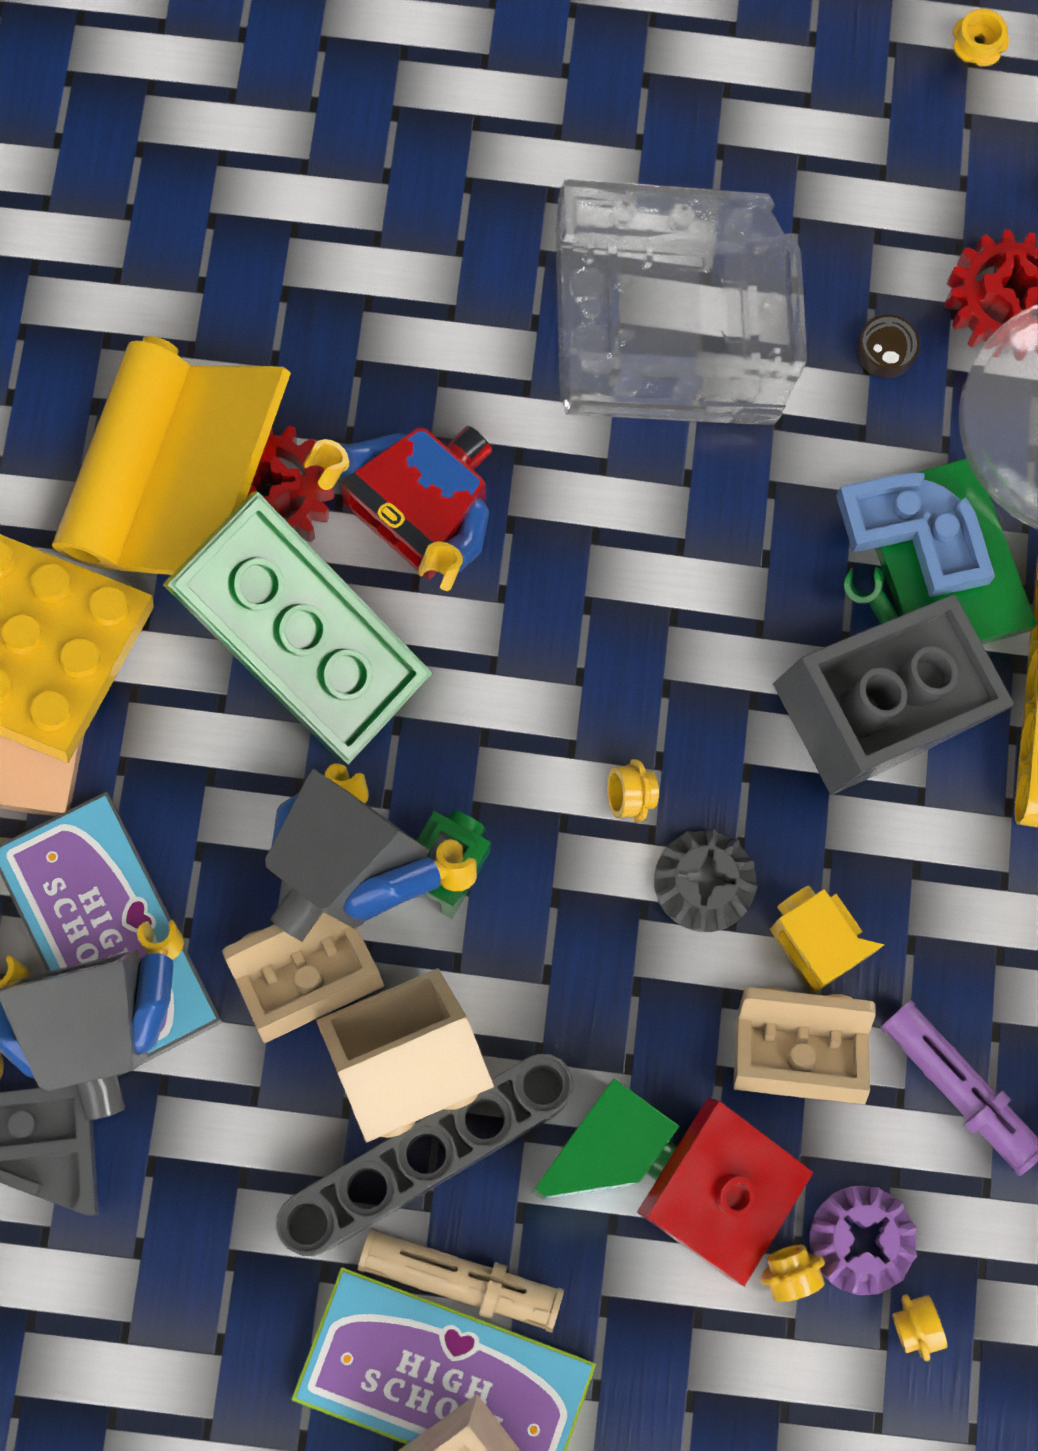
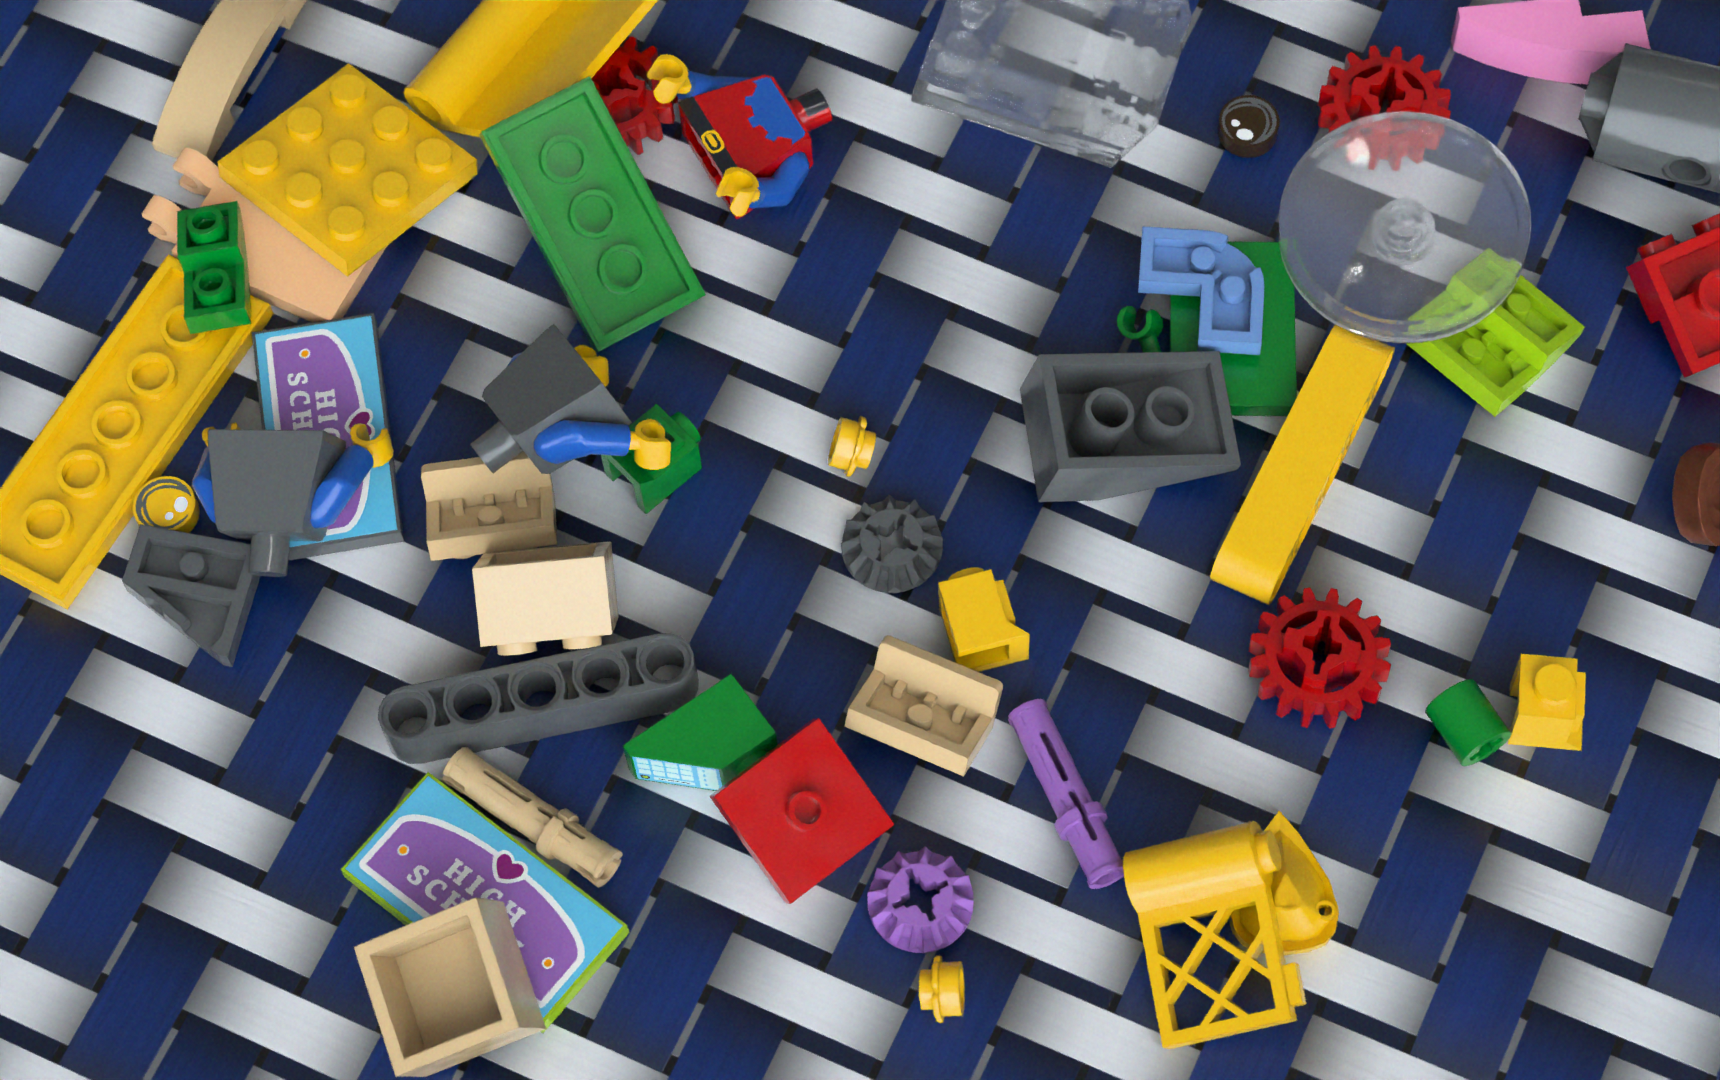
camera: 30 degrees right, 10 degrees down
yellow plate [760,1245,825,1302] -> none

